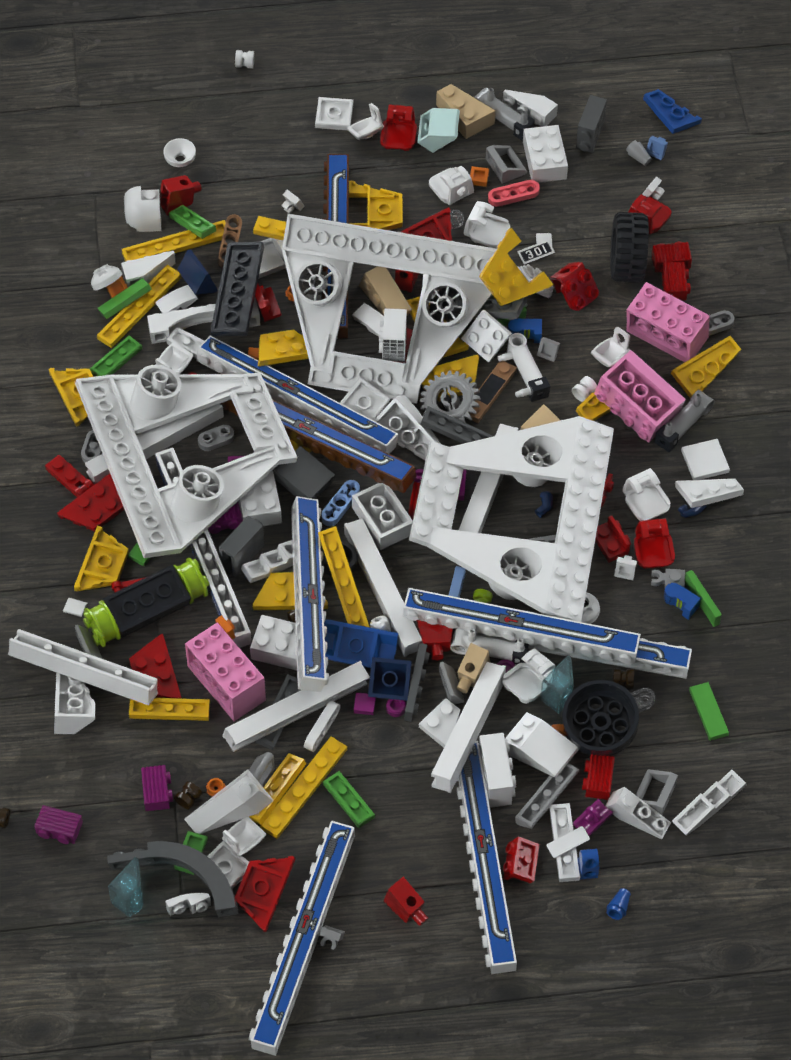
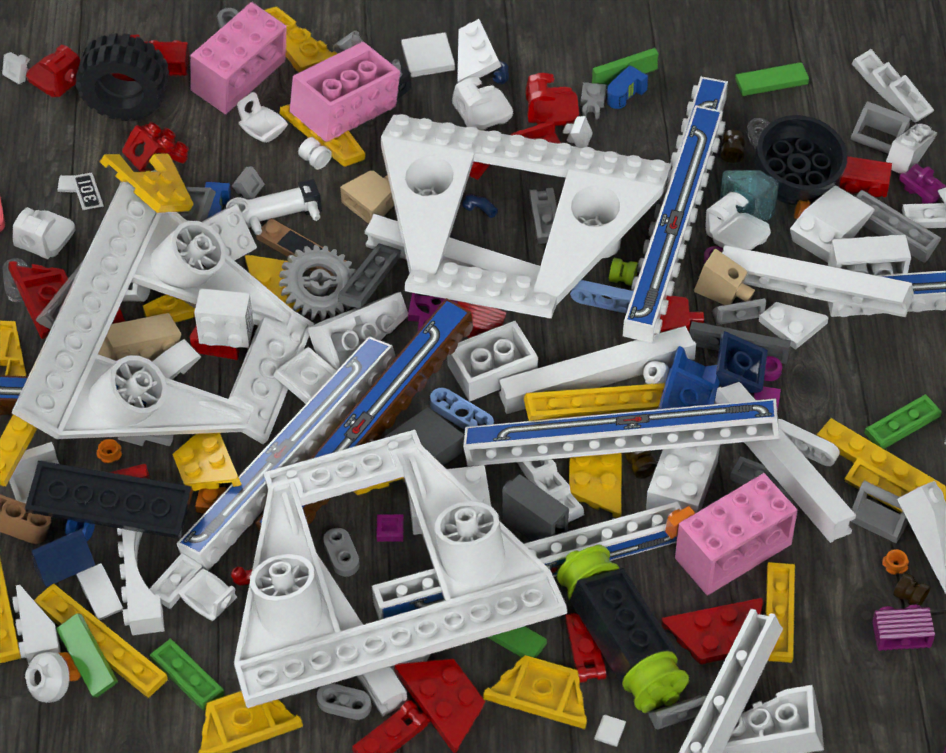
camera: 85 degrees left, 5 degrees down
white piece [450,628,529,665] -> none

